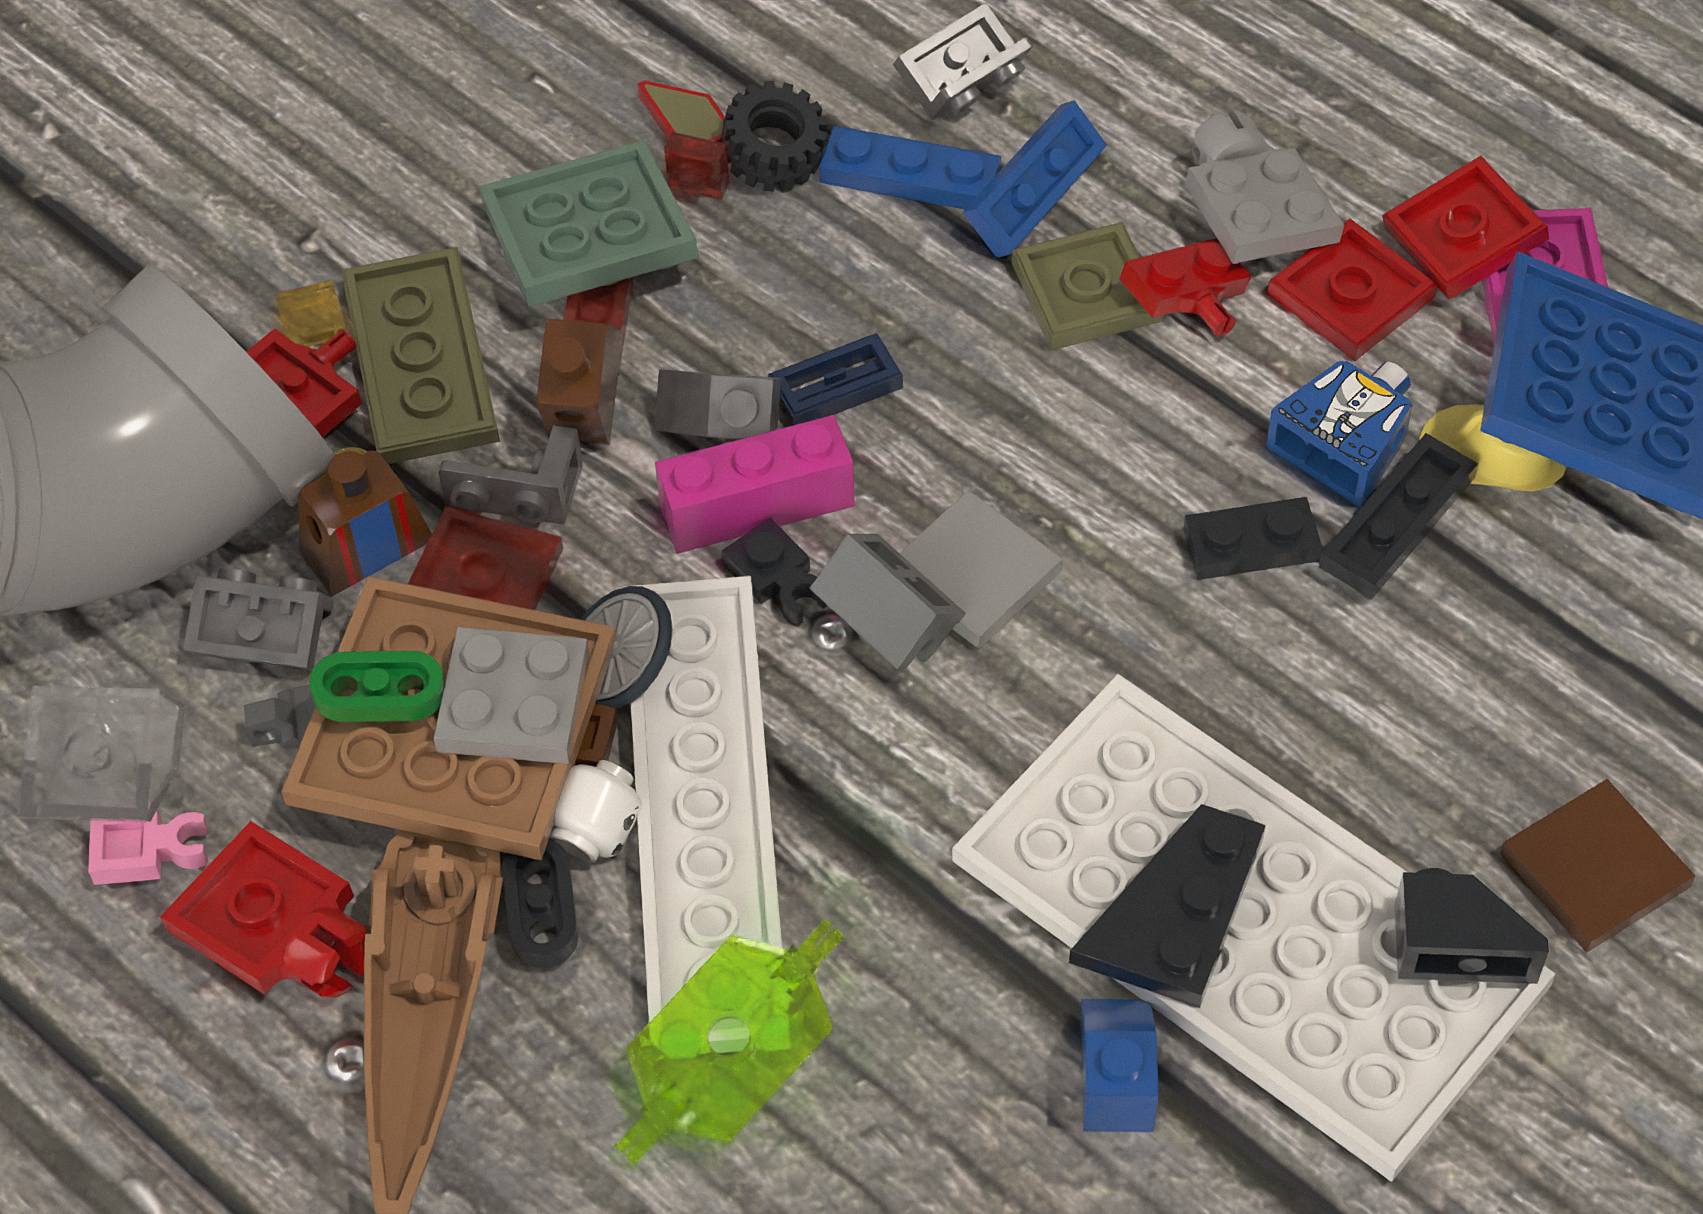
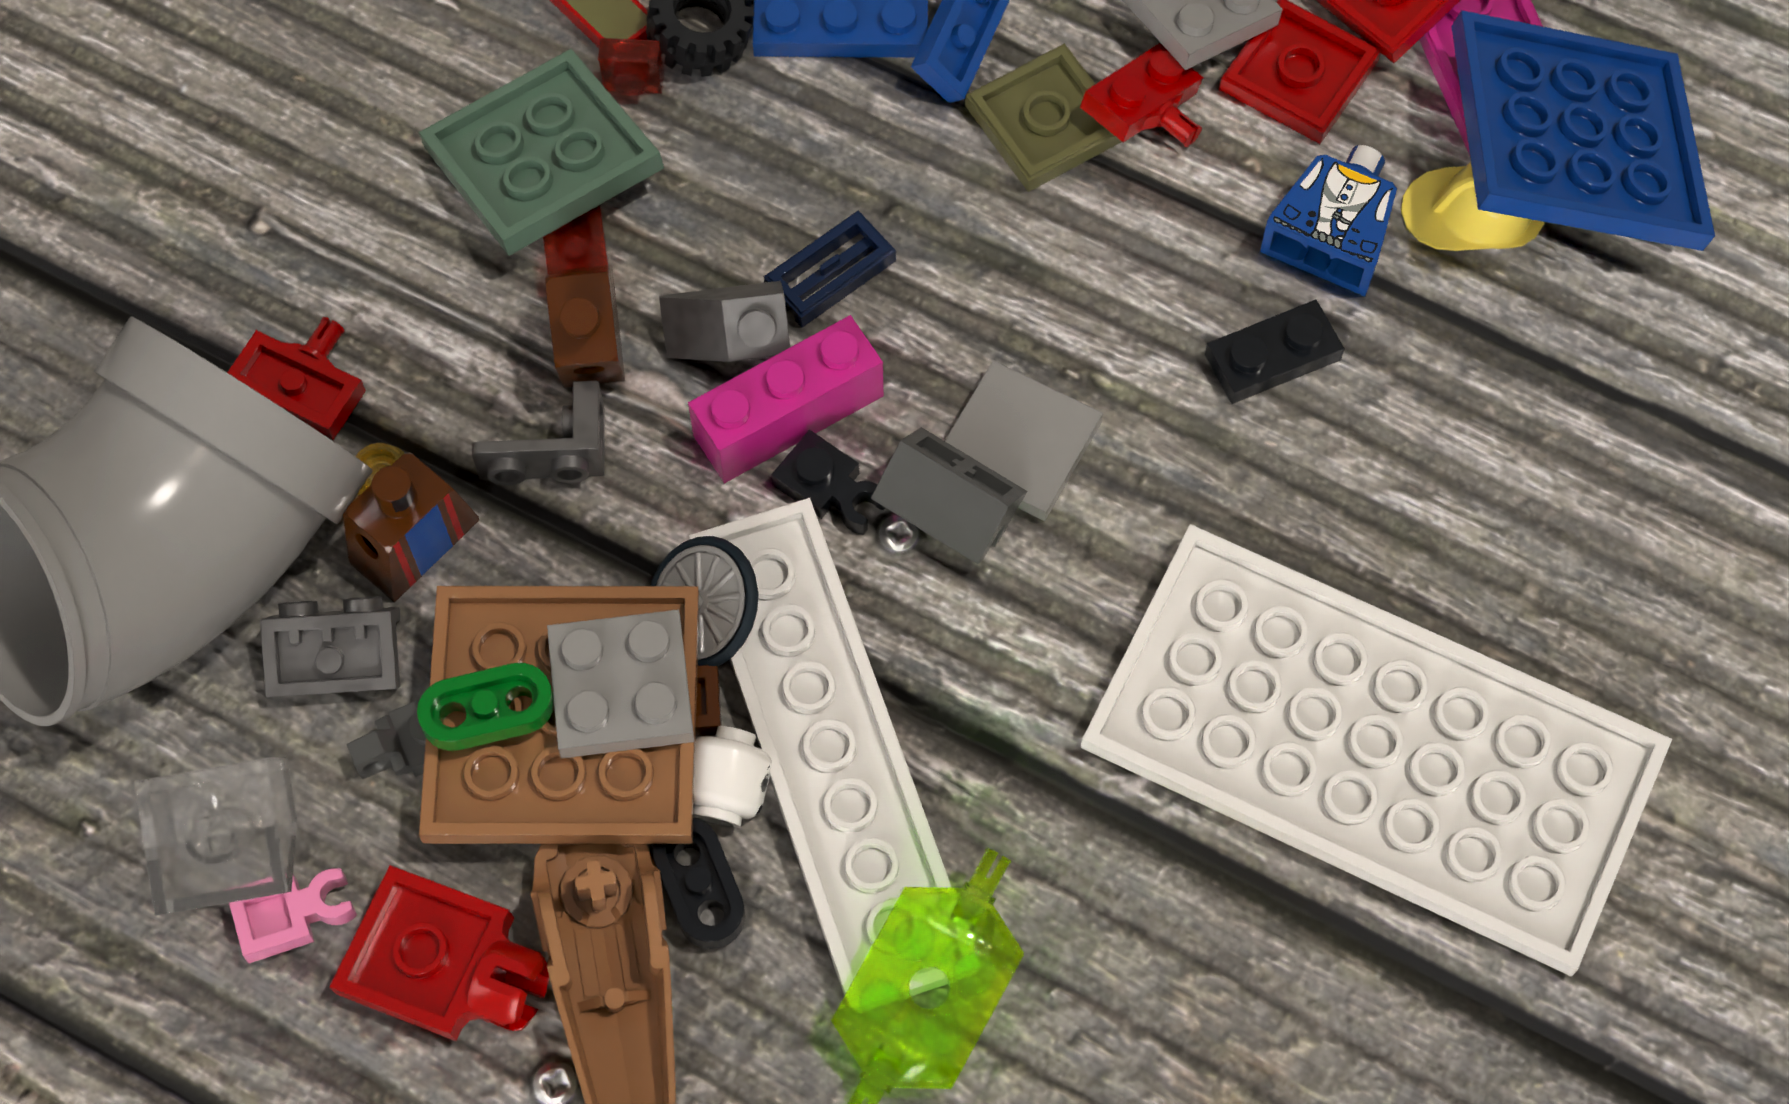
camera: 15 degrees left, 10 degrees up
clear yellow tile [275,280,347,347] -> none
olive tile [341,247,500,464] -> none
clear red tile [408,506,563,610] -> none
black wing [1069,804,1266,1008] -> none
blue slope [1081,999,1159,1132] -> none
black plate [1319,433,1479,600] -> none
black slope [1394,868,1549,984] -> none
reddish brown tile [1500,779,1695,953] -> none

